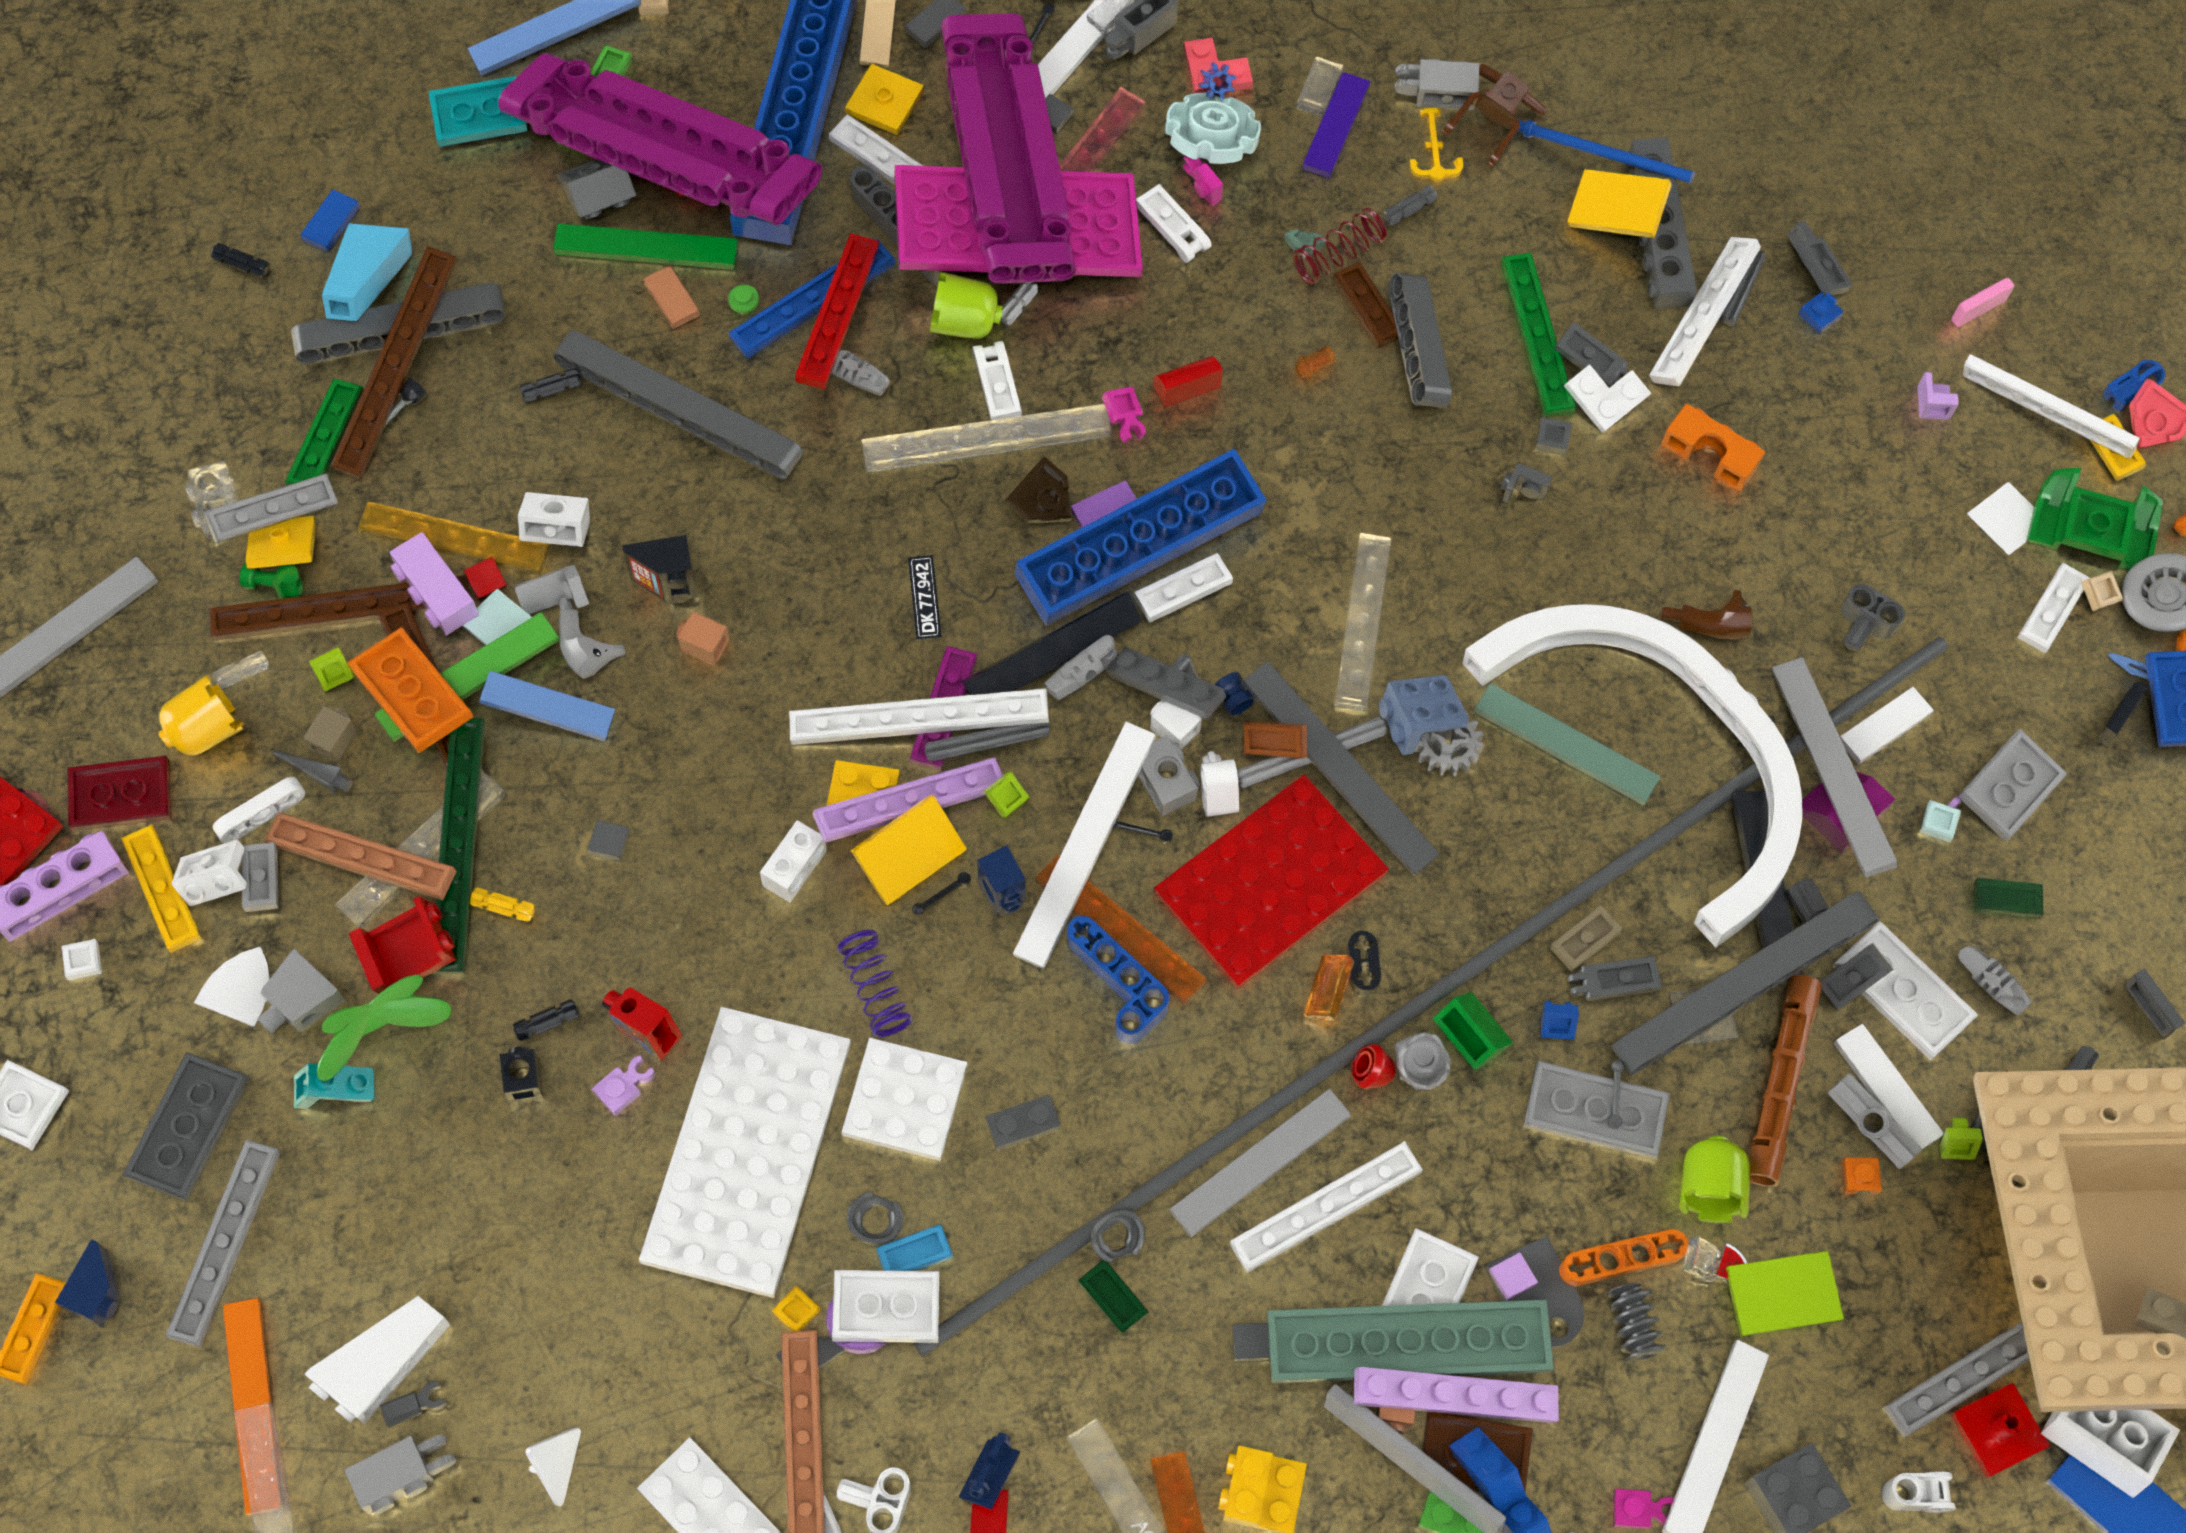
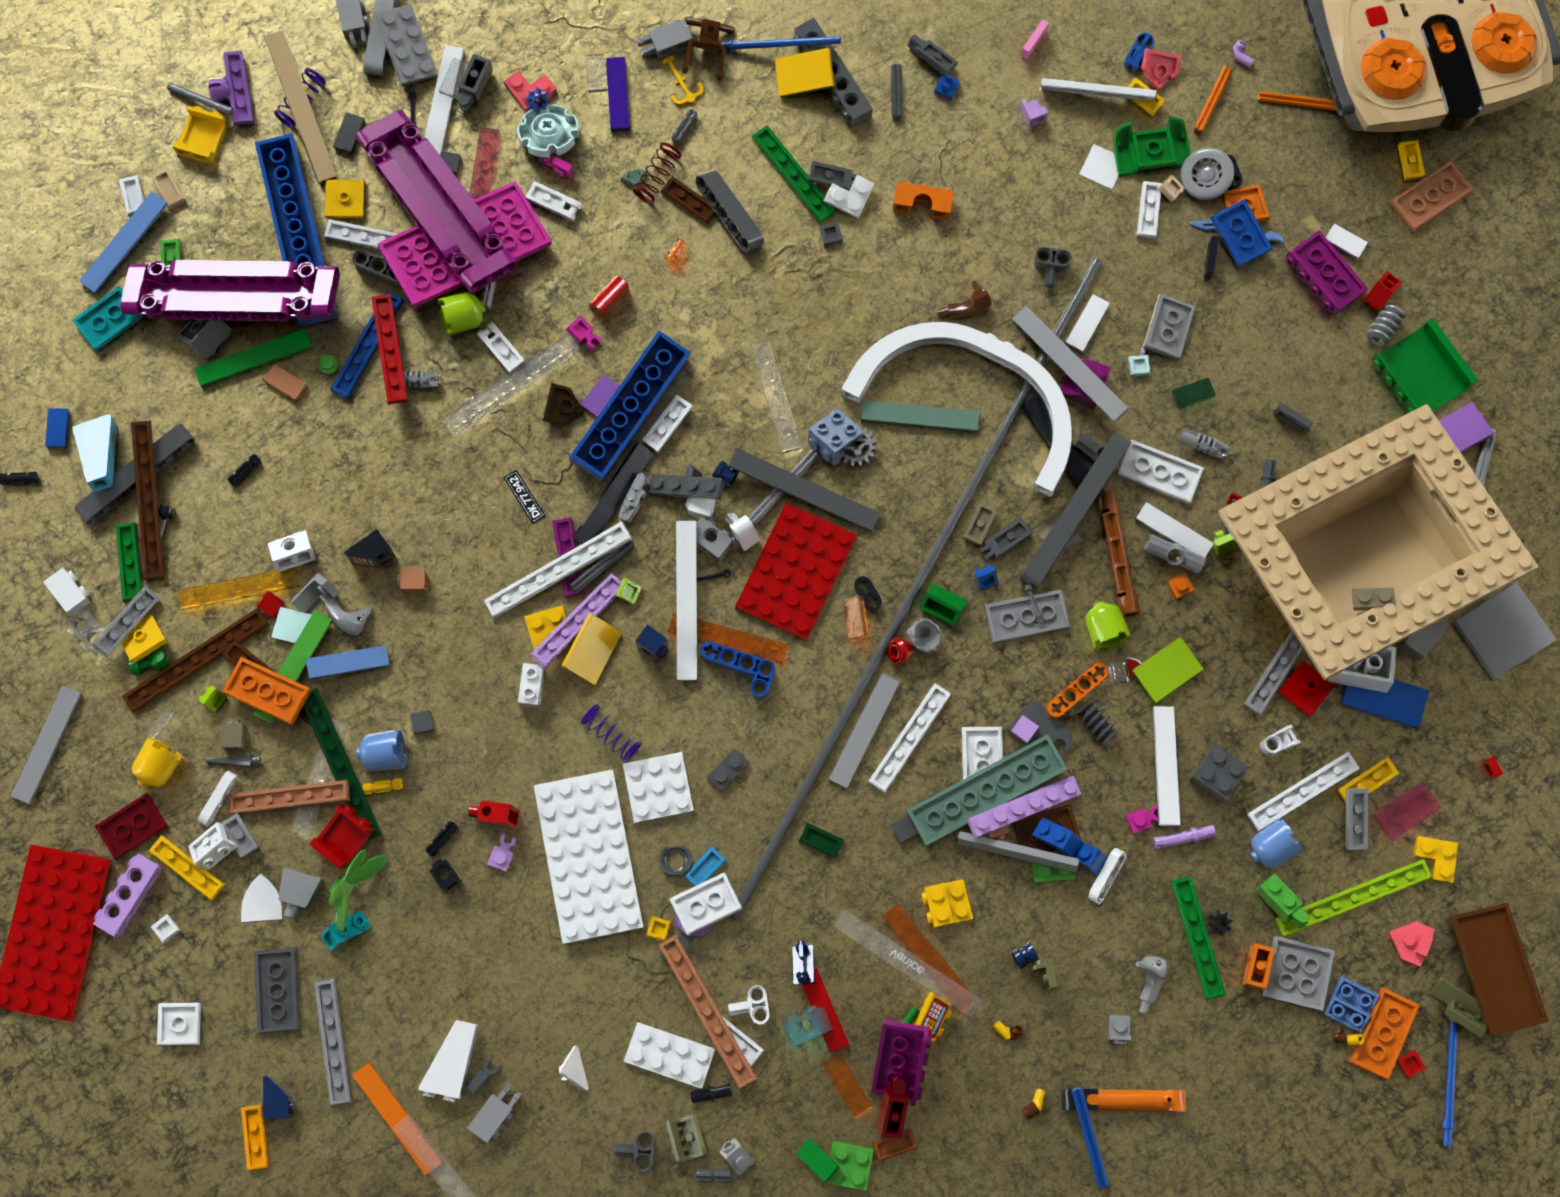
camera: 25 degrees left, 10 degrees up
lavender brick [389,532,479,636] -> none
dark grey beam [553,330,804,479] -> none
black hinge [912,872,971,916] -> none
dark grey piece [1091,1209,1145,1263] -> none
dark orange tile [1243,720,1308,759] -> none
dark grey bracket [1500,463,1552,503] -> none
white plate [1649,237,1761,386] -> none
dark grey plate [1820,943,1894,1010] -> none
none -> white brick [43,568,91,617]
none -> medium blue cylinder [356,730,407,772]

